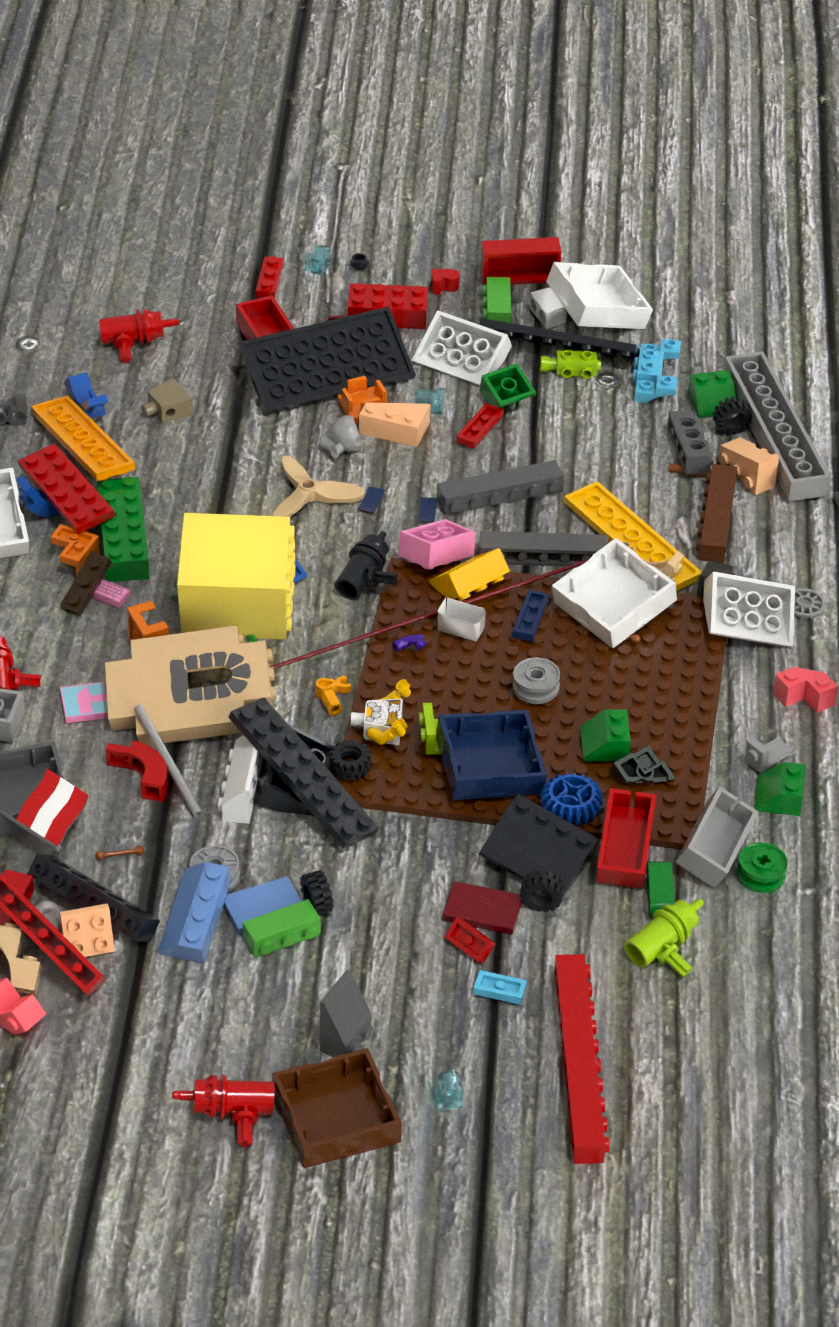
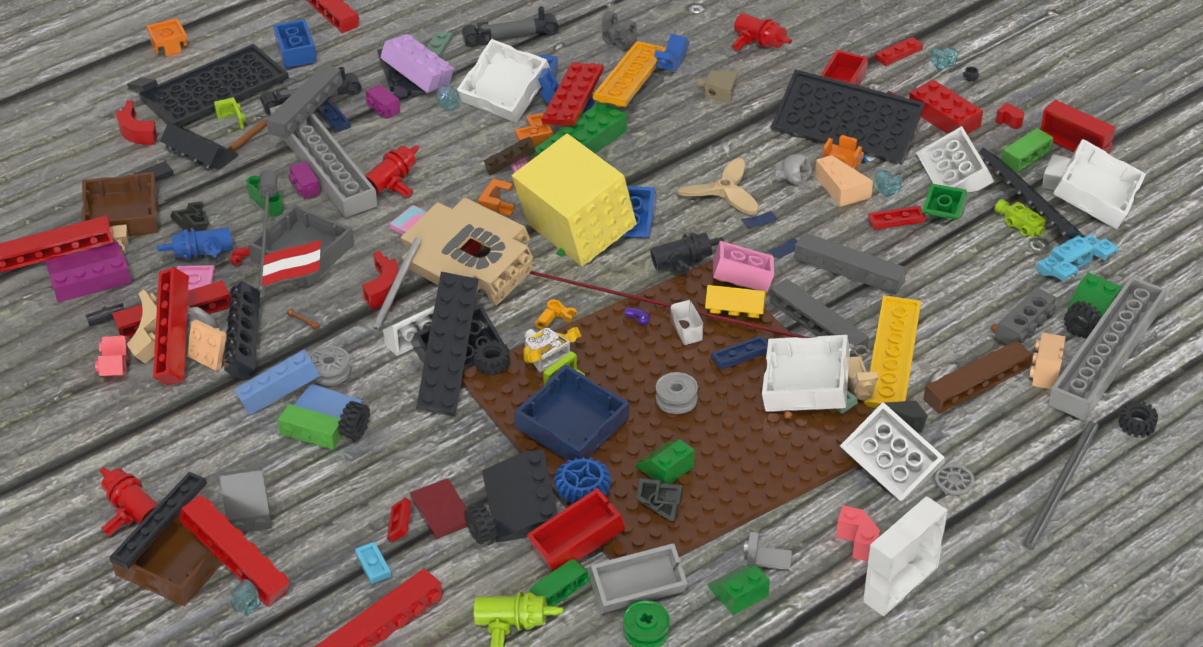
camera: 50 degrees right, 0 degrees up
none -> black tile [109,472,207,570]
none -> red brick [179,495,290,607]

